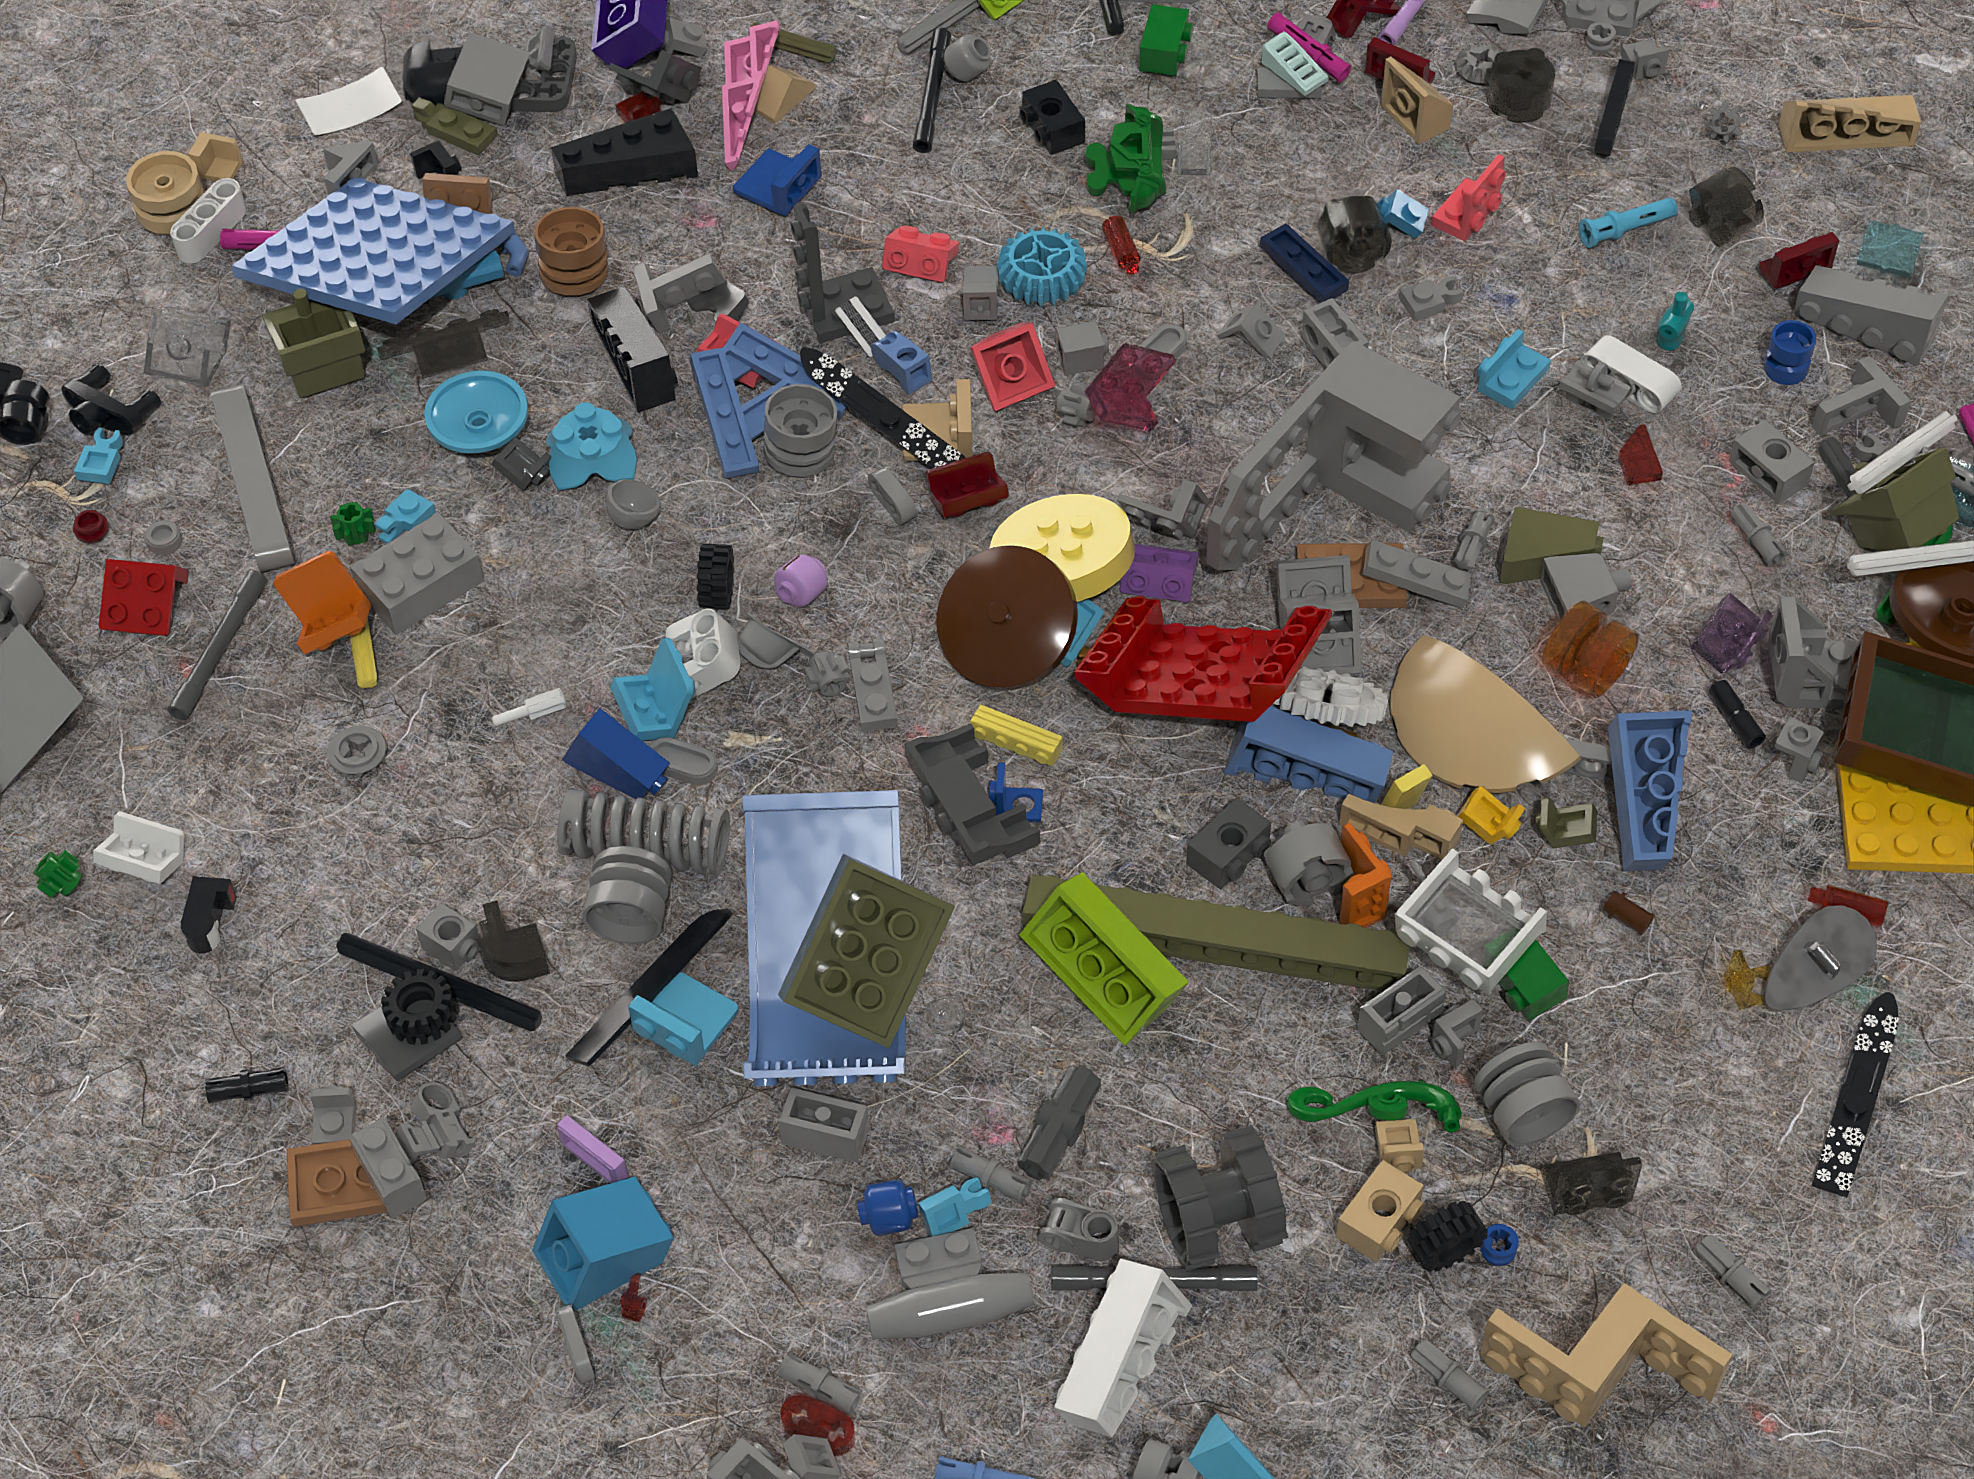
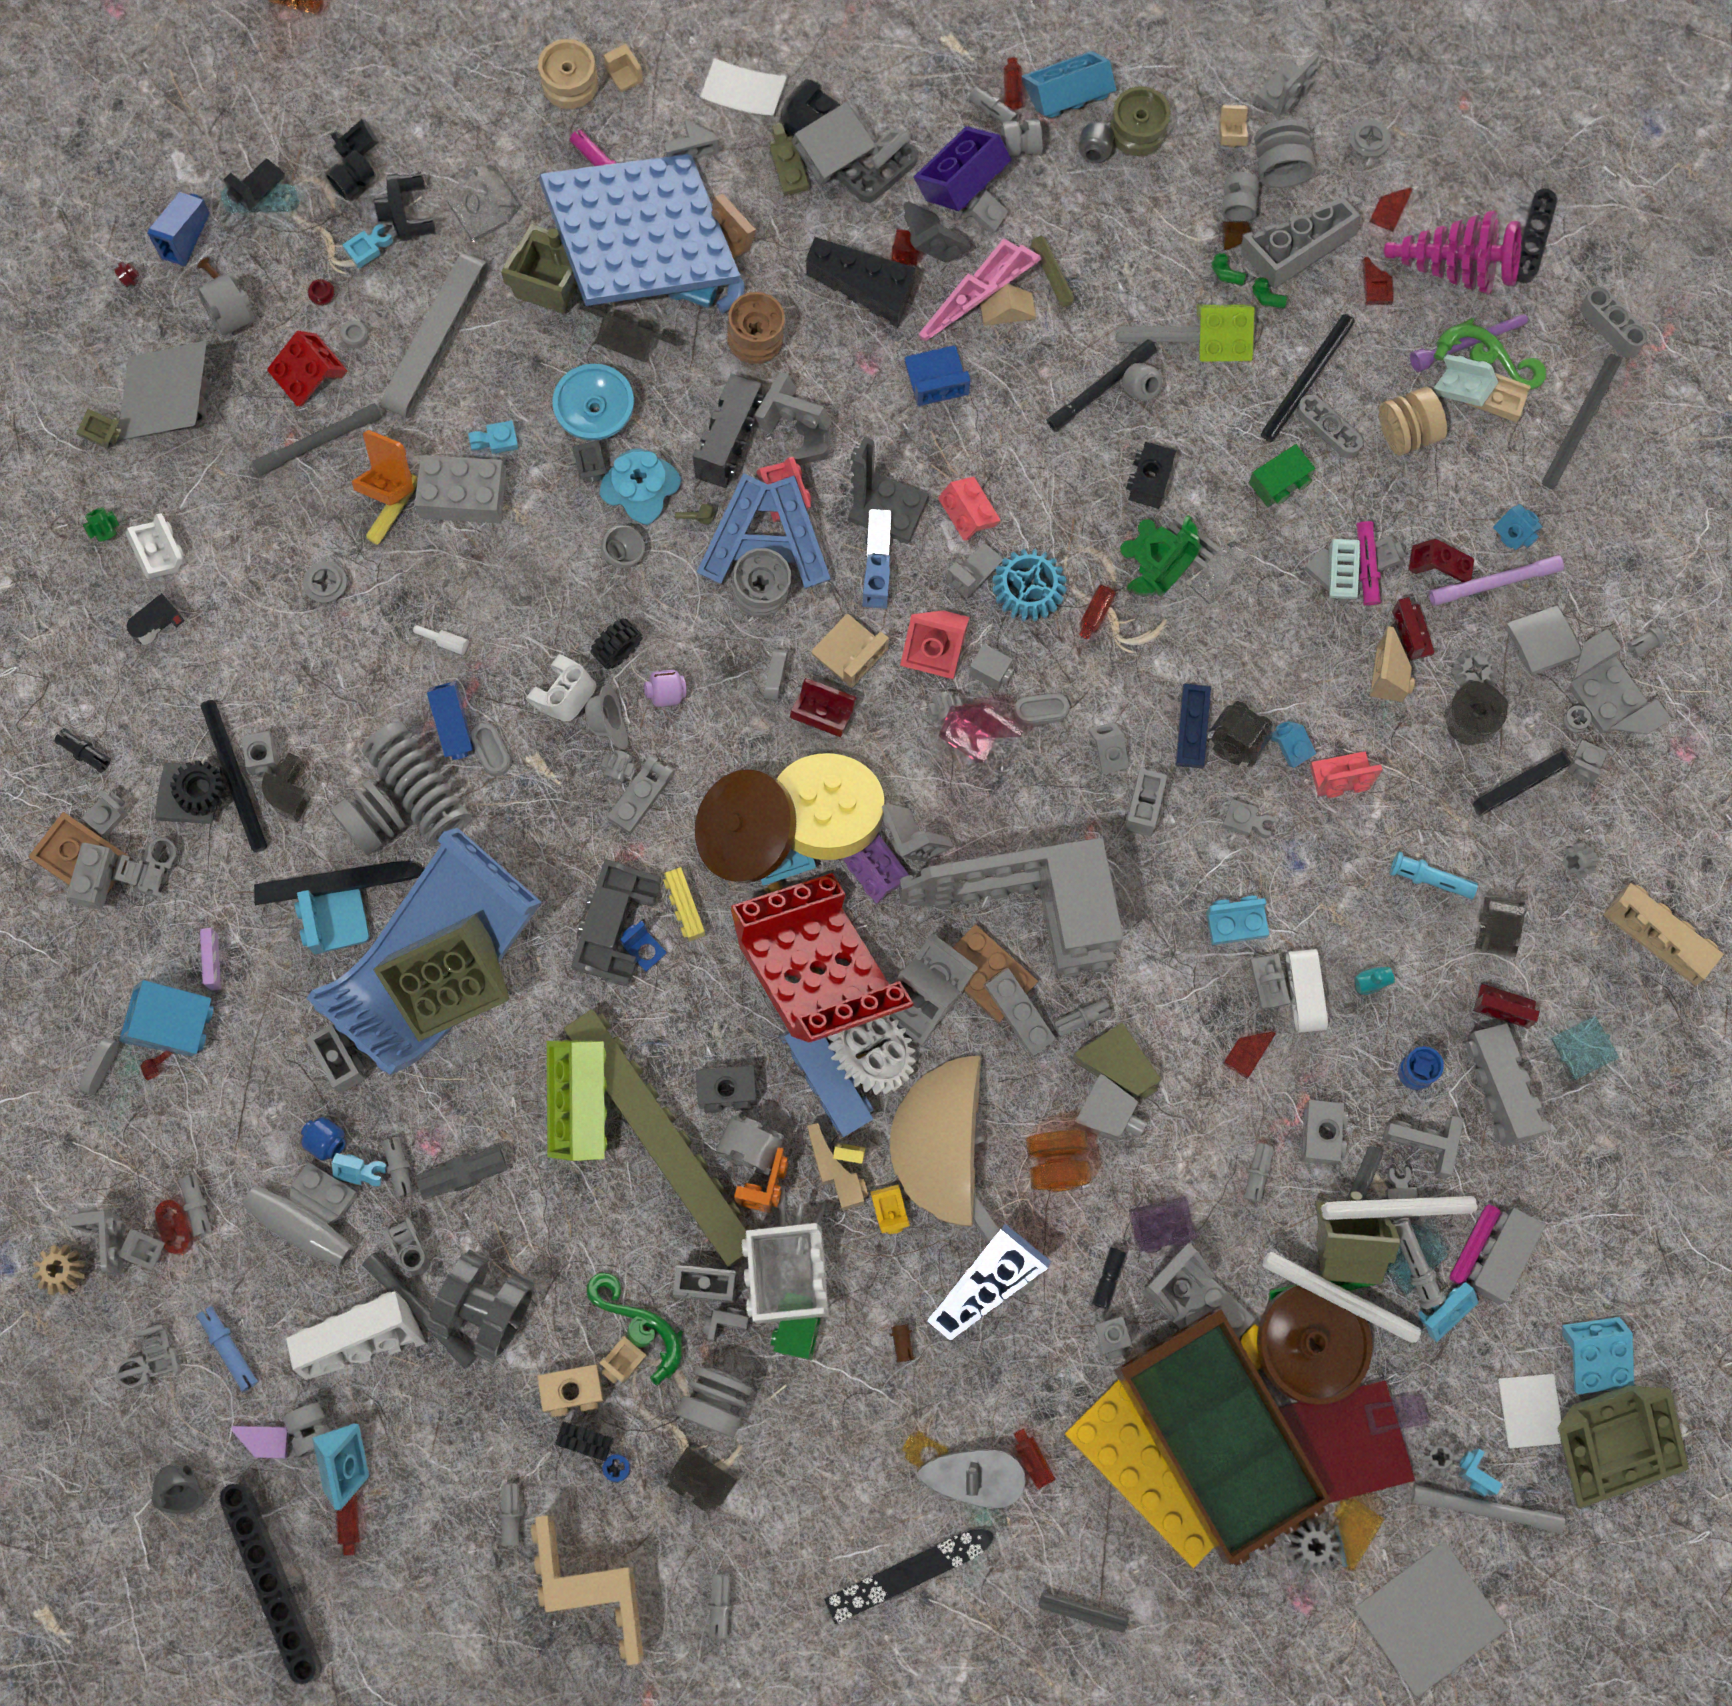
camera: 40 degrees right, 20 degrees up
white beam [170,178,246,264] -> none
green gear [330,502,376,546] -> none
black bracket [410,140,462,179] -> none
medium azure bracket [610,638,695,741] -> none
black piece [800,347,965,469] -> none
olive bracket [1536,797,1598,849] -> none
none -> olive hand [675,504,715,525]

